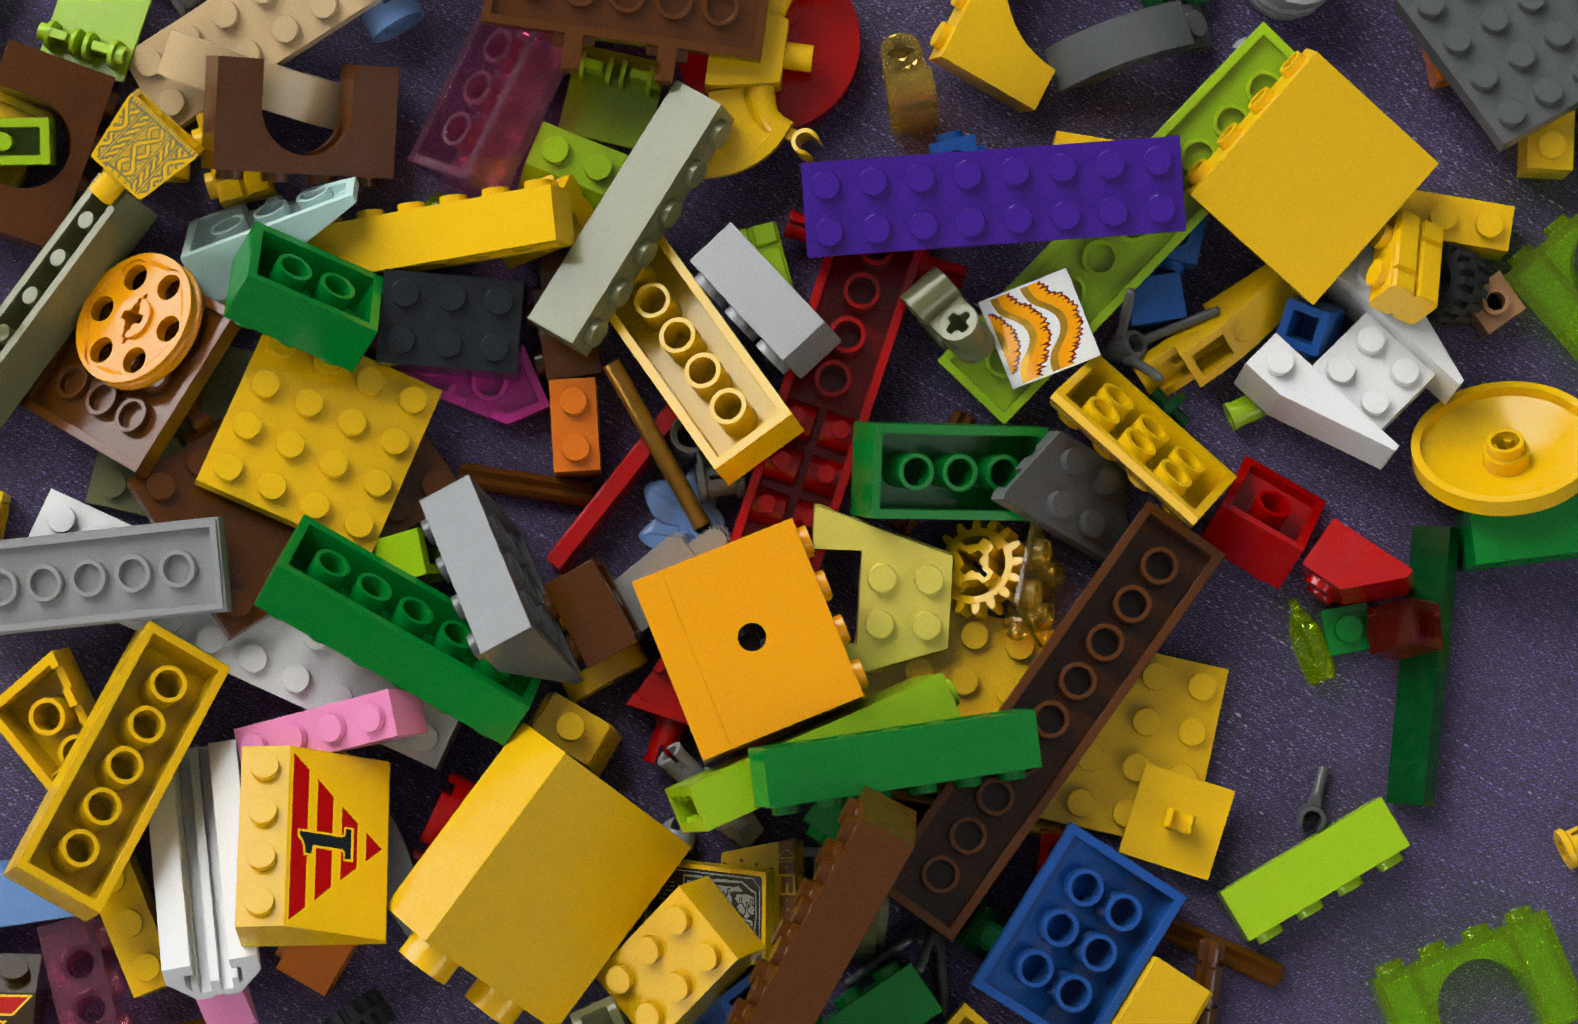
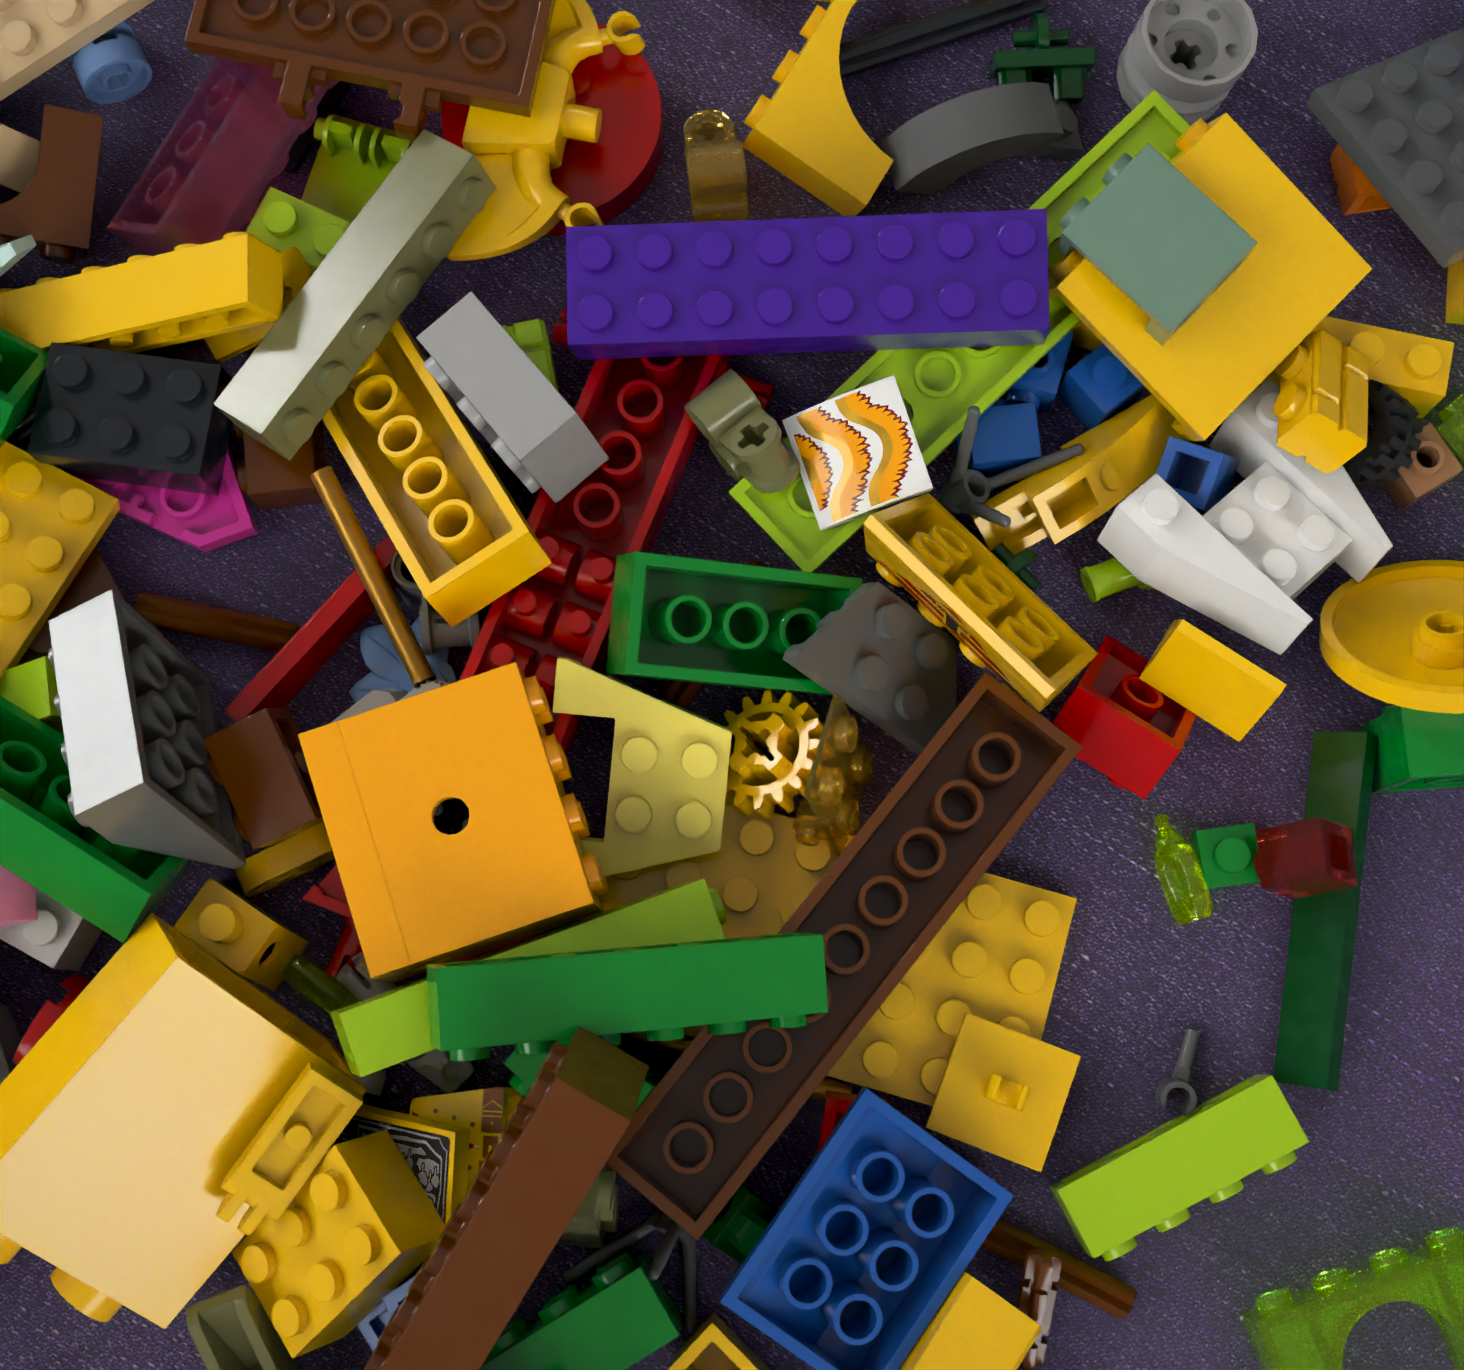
camera: 10 degrees right, 5 degrees down
orange brick [549,377,603,478] -> none
red slope [1302,518,1413,607] -> none
none -> yellow hinge [216,1061,363,1236]
none -> clear neon green piece [280,954,359,1016]
none -> sand green panel [1057,143,1257,346]
none -> blue brick [1057,344,1145,431]
none -> yellow slope [1139,619,1287,742]

